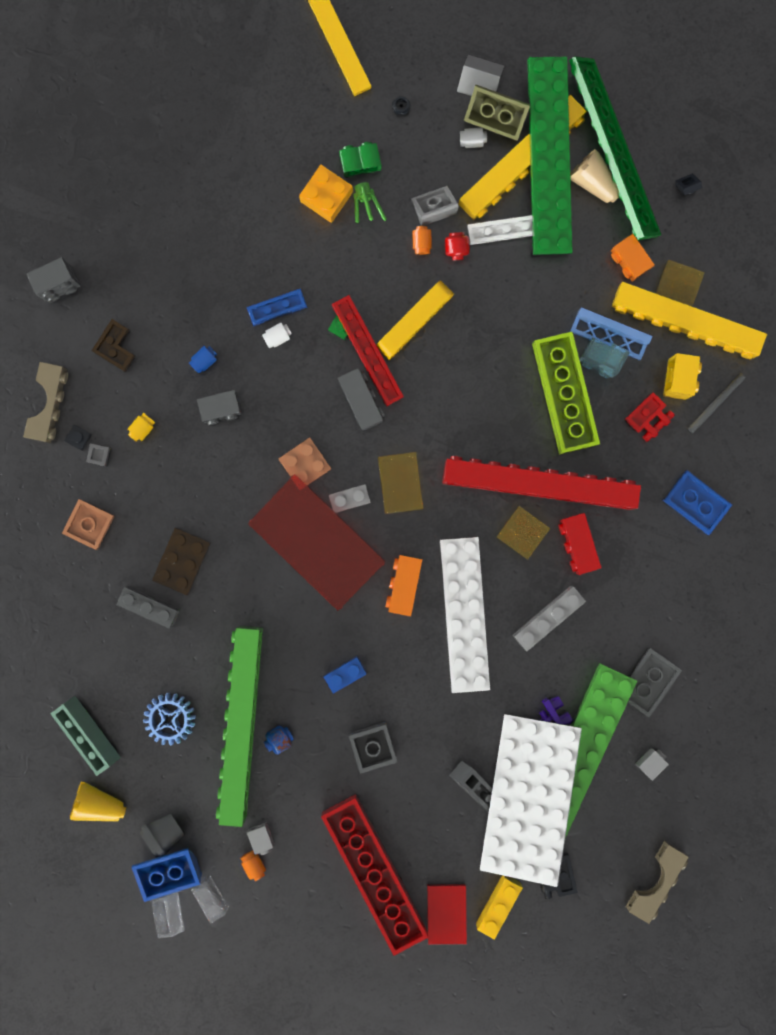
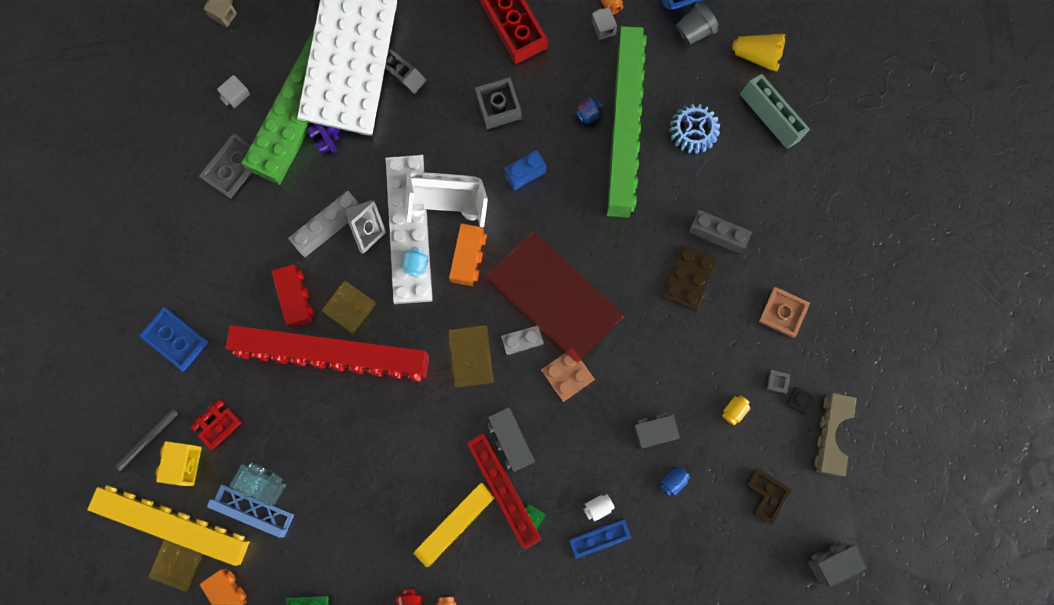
camera: 175 degrees left, 10 degrees down
lime brick [532,332,600,455] -> none
none -> light grey slope [346,200,386,254]
none -> medium azure head [401,247,428,277]
none -> white windscreen [405,172,488,227]

